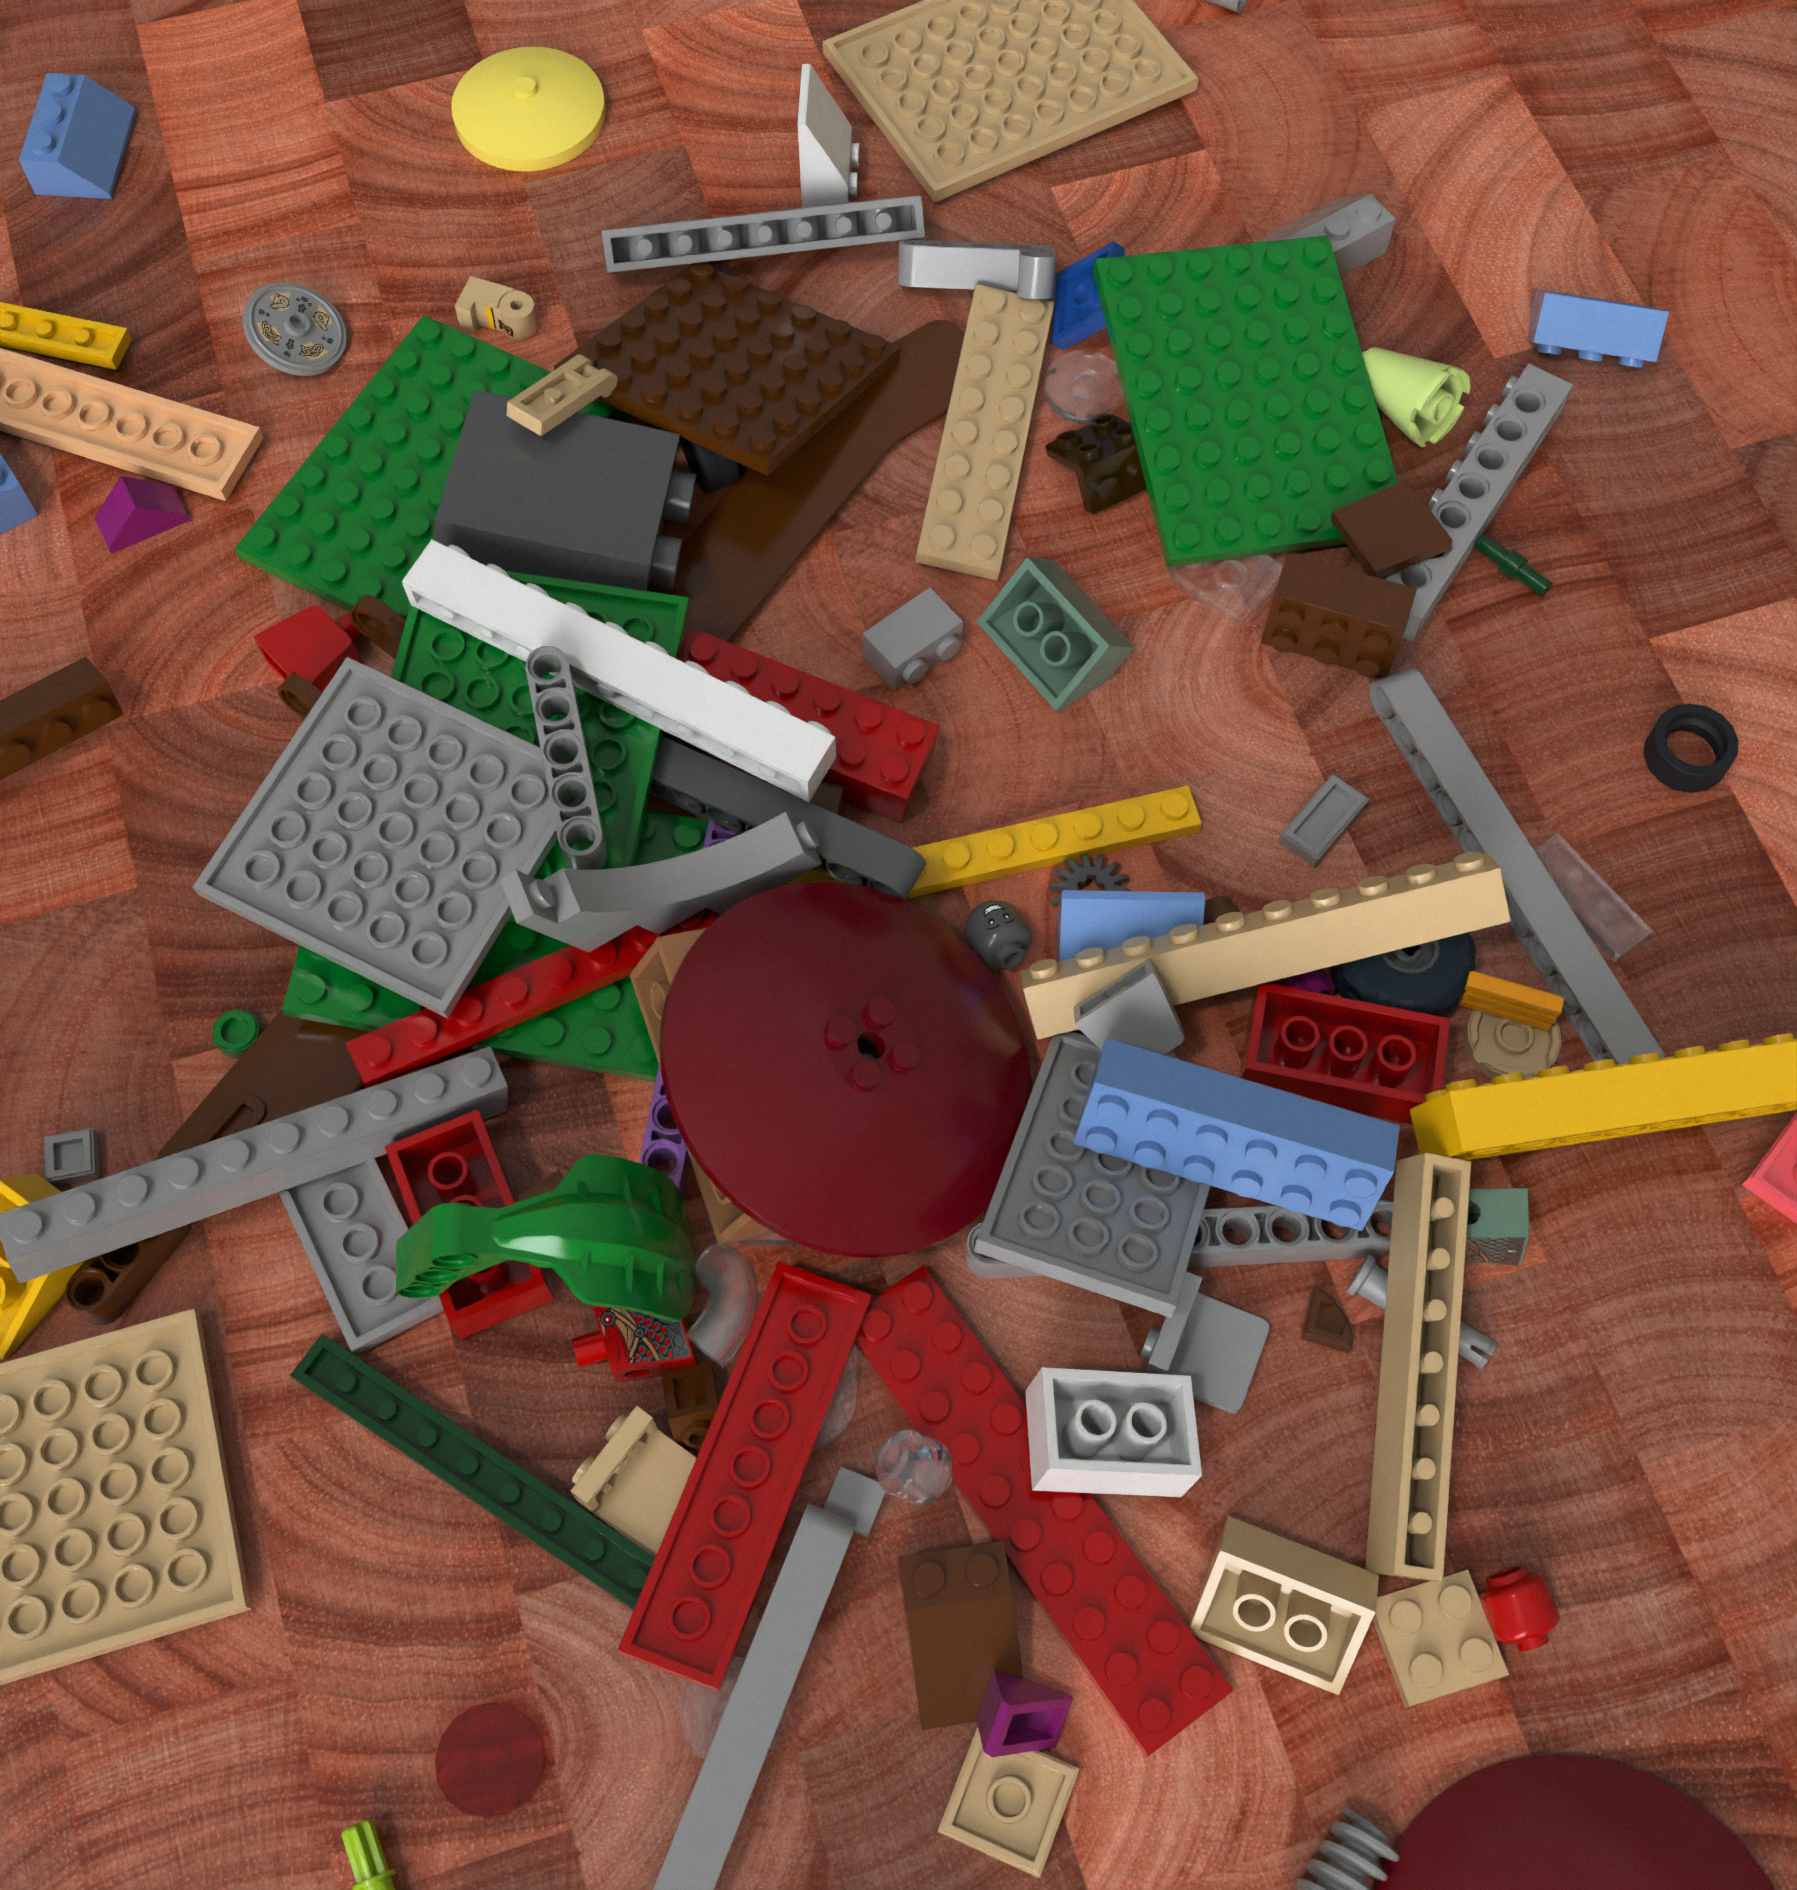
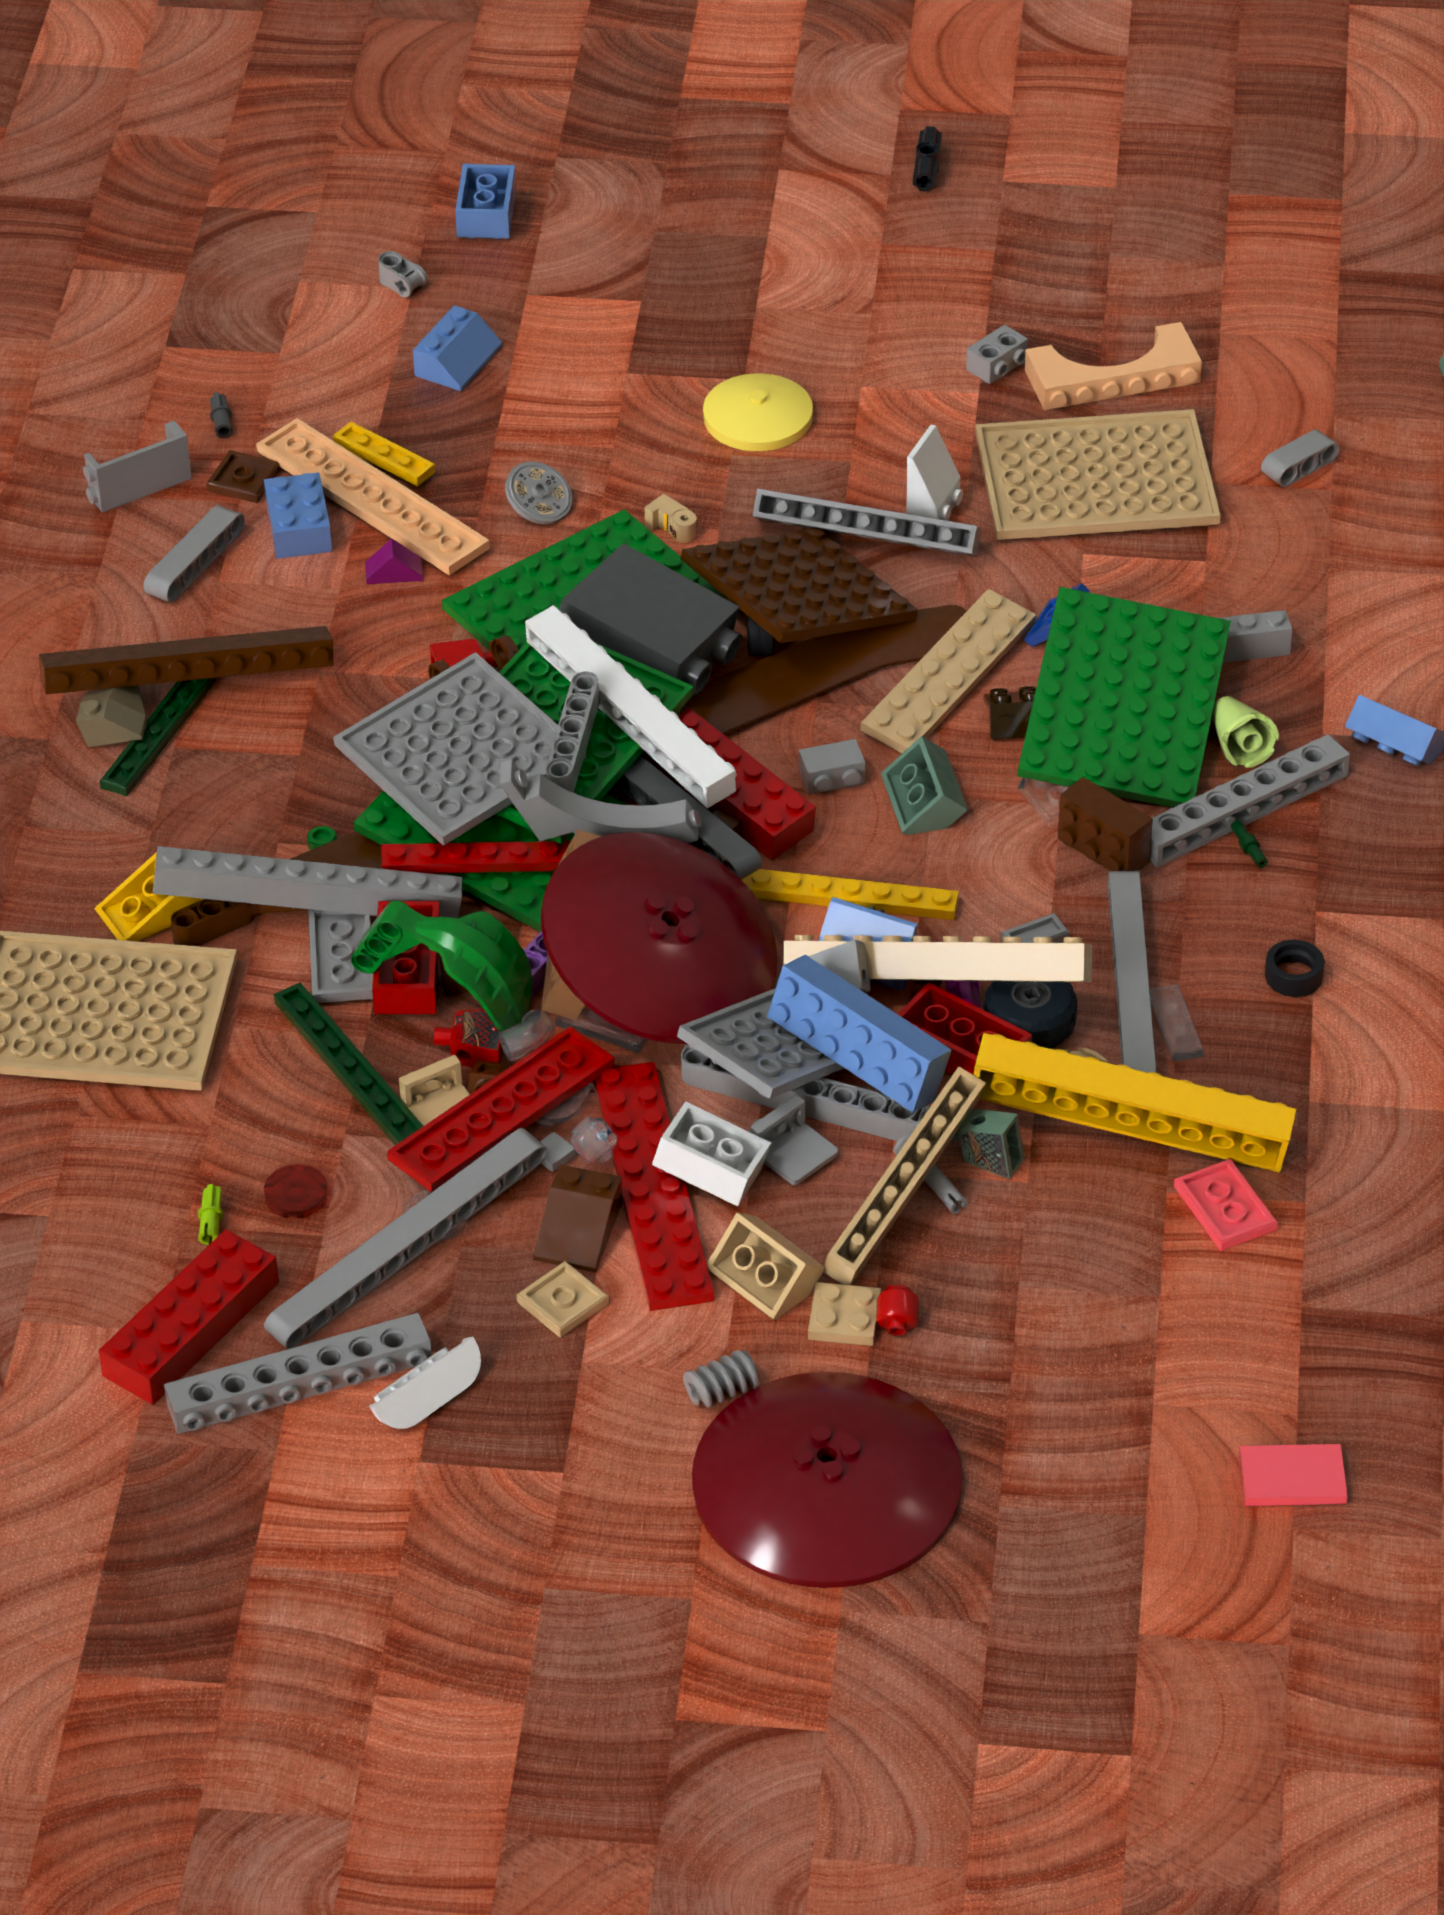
camera: 25 degrees right, 20 degrees down
tan plate [506,354,618,436] -> none
light grey beam [897,240,1056,299] -> none
dark grey head [964,900,1033,969] -> none
magenta slope [976,1670,1073,1757] -> none
clear tile [1044,351,1124,424] -> none
reddish brown tile [1300,1288,1353,1353] -> none
reddish brown tile [1331,480,1452,579] -> none
light orange tile [1458,971,1564,1031] -> none

